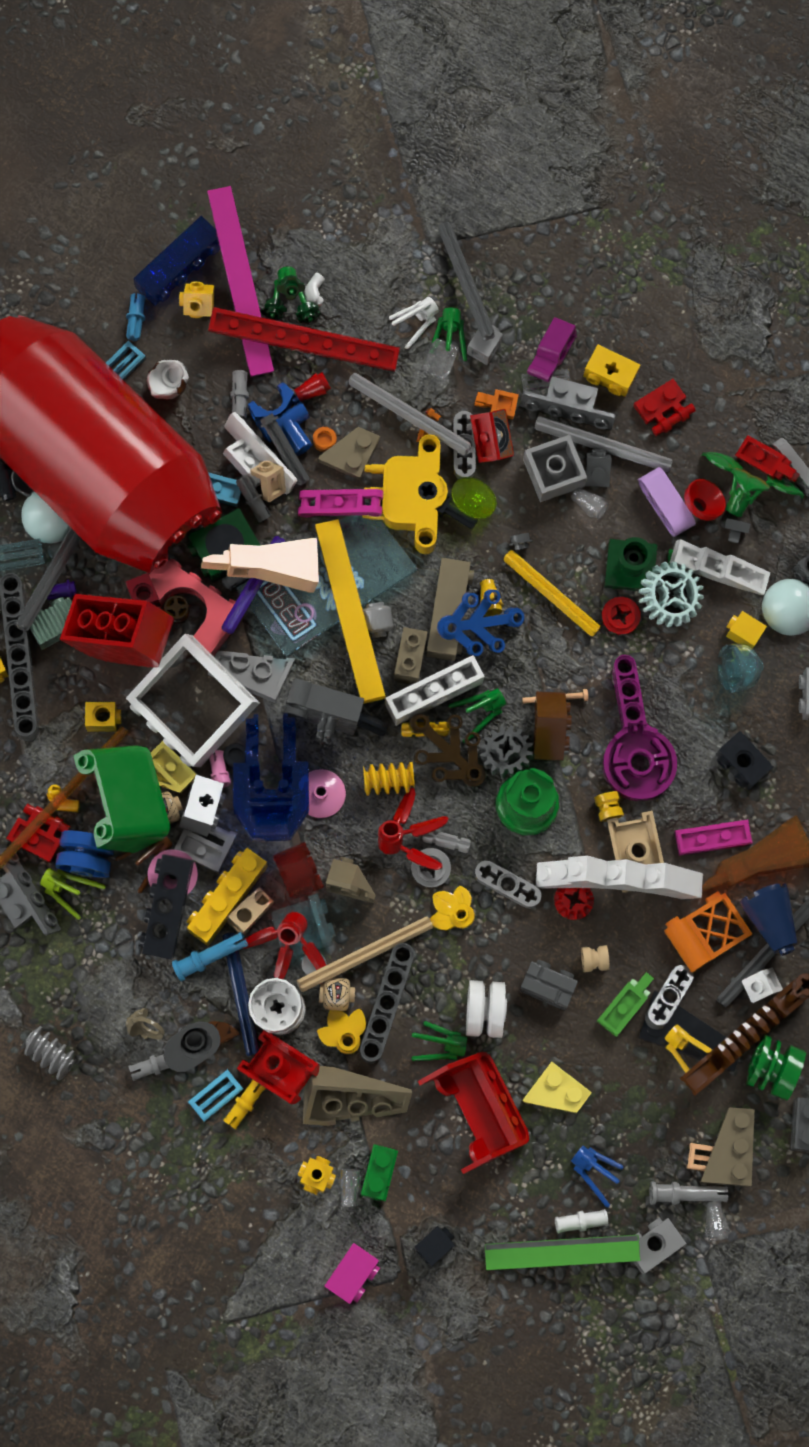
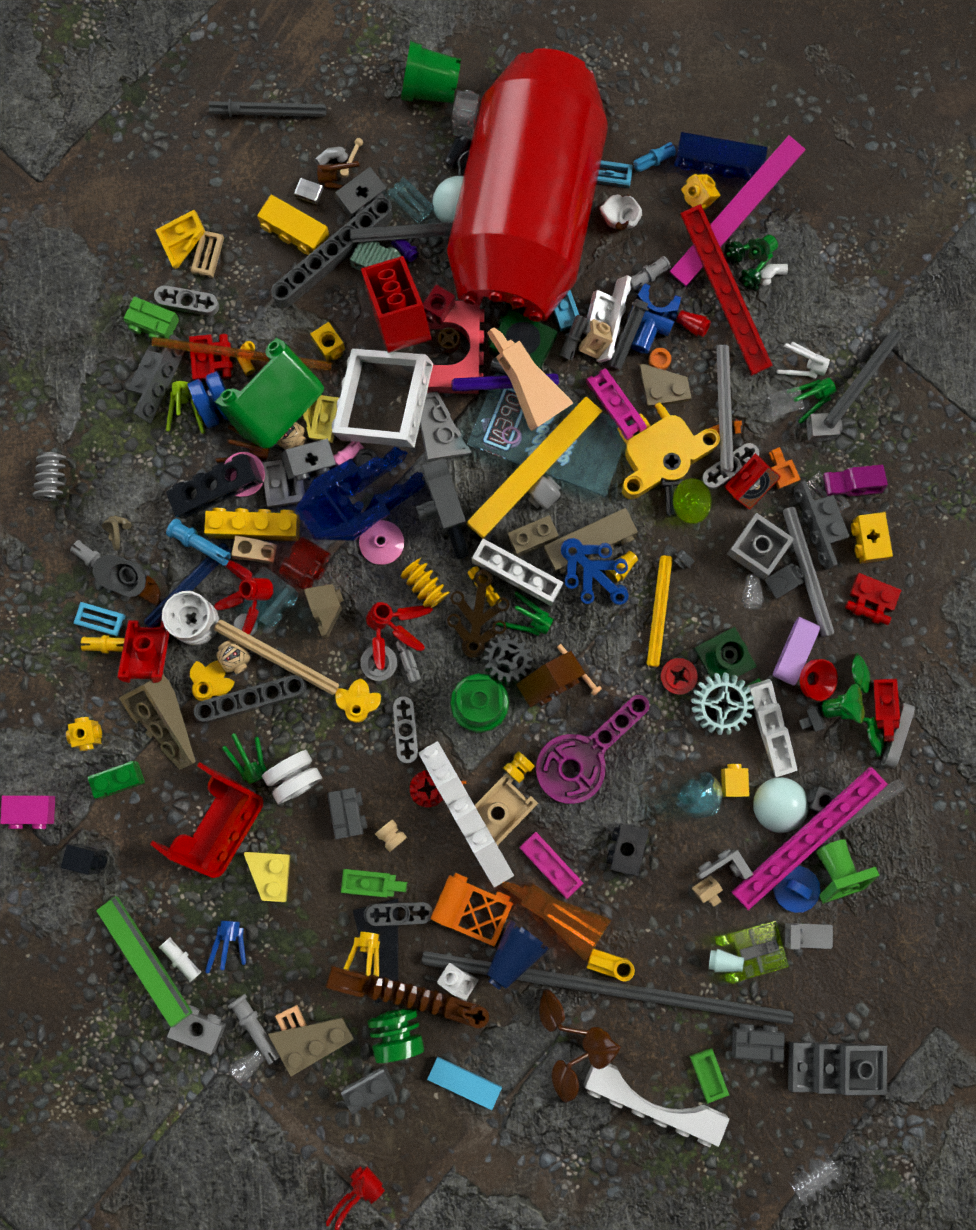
camera: 60 degrees right, 5 degrees up
clear cone [337,1169,362,1207] -> none

